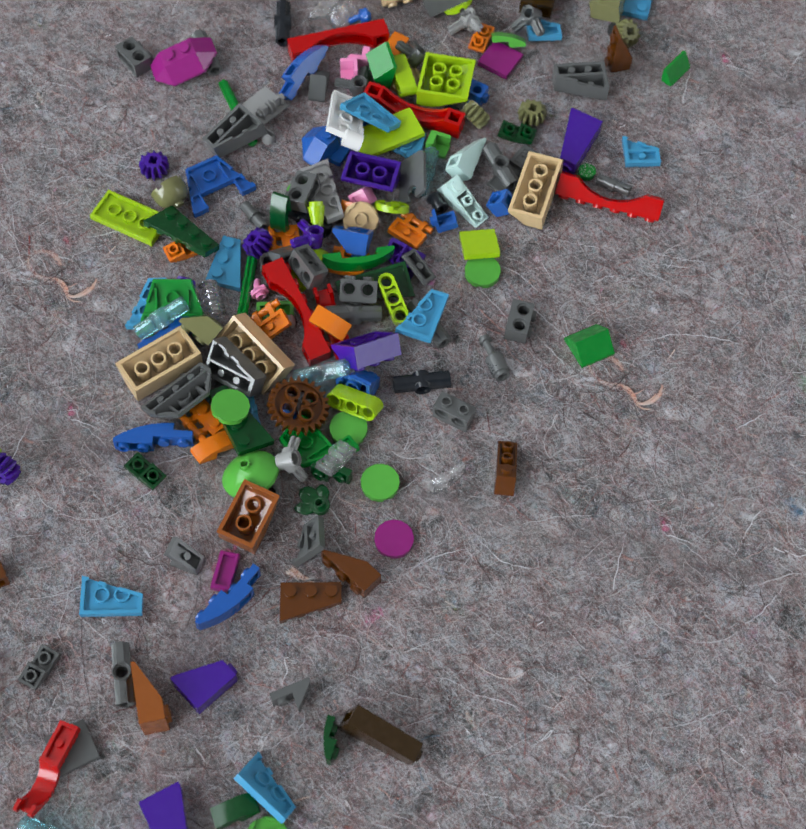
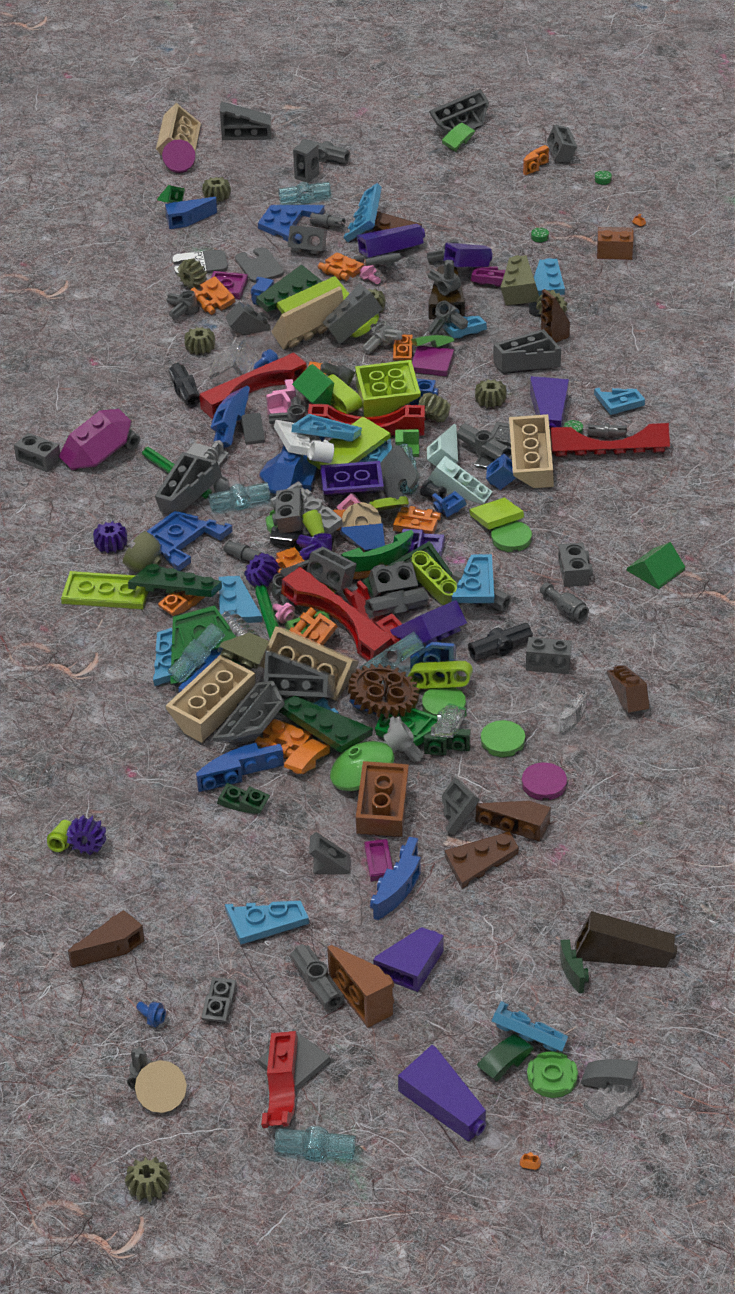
camera: 15 degrees left, 20 degrees down
bright green tile [211,389,250,425] -> none
dark grey slope [269,677,311,713] -> none
dark green slope [270,192,291,233] -> none
dark green plate [294,484,330,515] -> none
orange slope [309,305,352,341] -> none
dark grey slope [401,248,436,285] -> none
dark green slope [497,120,537,145] -> none
green slope [661,50,690,86] -> none
none -> clear light blue piece [208,482,271,511]

